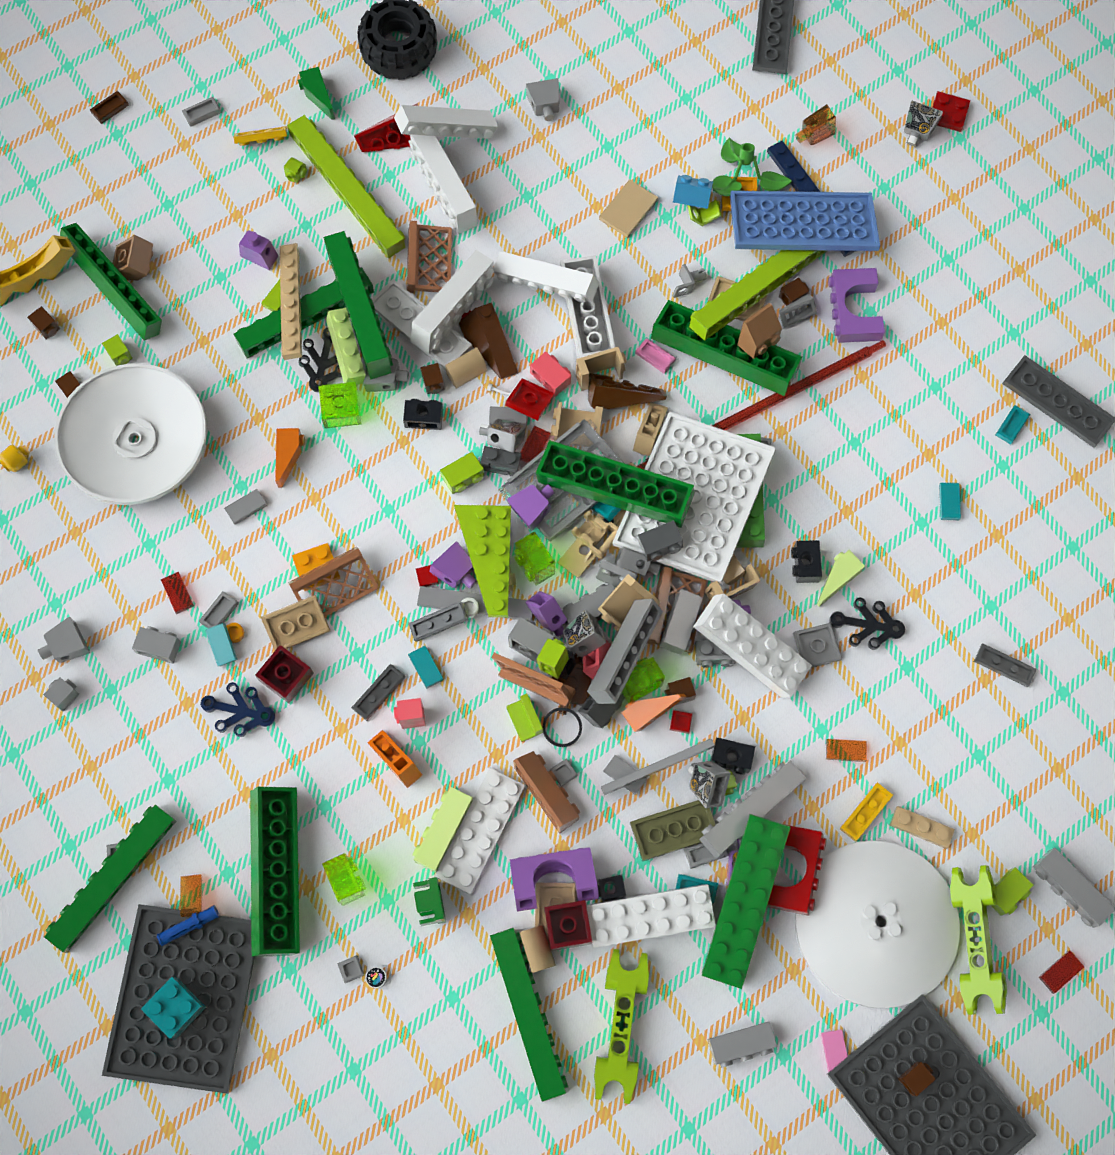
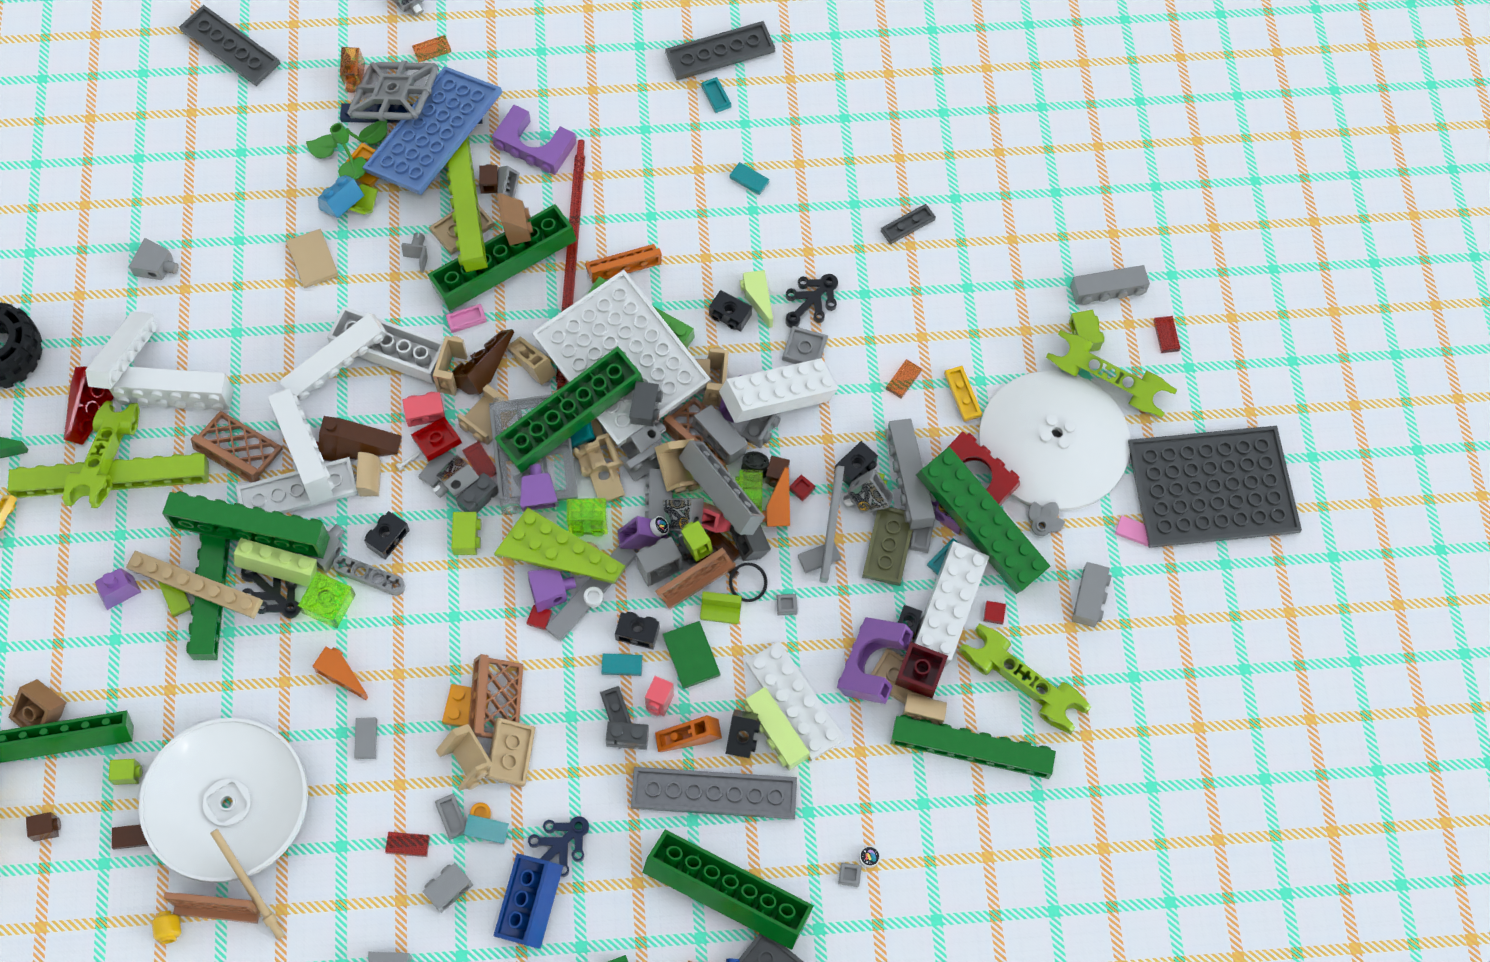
camera: 60 degrees left, 5 degrees down
dark red brick [255,645,314,703] -> none
lime plate [284,157,307,183] -> none
clear neon green brick [322,853,367,906] -> none
tile [409,601,468,642] -> none
green panel [413,877,446,926] -> none
reddish brown brick [420,363,445,394] -> none
nougat slope [513,751,580,834] -> none
tan plate [889,806,955,849] -> none
reddish brown brick [898,1062,936,1096] -> none
none -> lime piece [63,401,140,508]
none -> nougat fence [164,892,260,924]
none -> tan bar [210,829,285,940]
none -> light grey beam [333,555,405,596]
none -> light grey plate [348,61,439,121]
none -> clear orange tile [412,35,451,63]
none -> tan panel [436,724,493,791]
none -> blue slope [493,853,563,949]
none -> orange fence [585,244,662,283]
none -> dark grey brick [606,721,649,750]
none -> black brick [615,612,660,650]
none -> flat silver plate [631,767,797,819]
none -> tile [650,516,669,537]
none -> green tile [662,621,720,689]
none -> black brick [725,709,761,758]
none -> pearl dark grey wheel [741,451,769,480]
none -> red tile [983,601,1006,625]
none -> light grey plate [1028,502,1065,536]

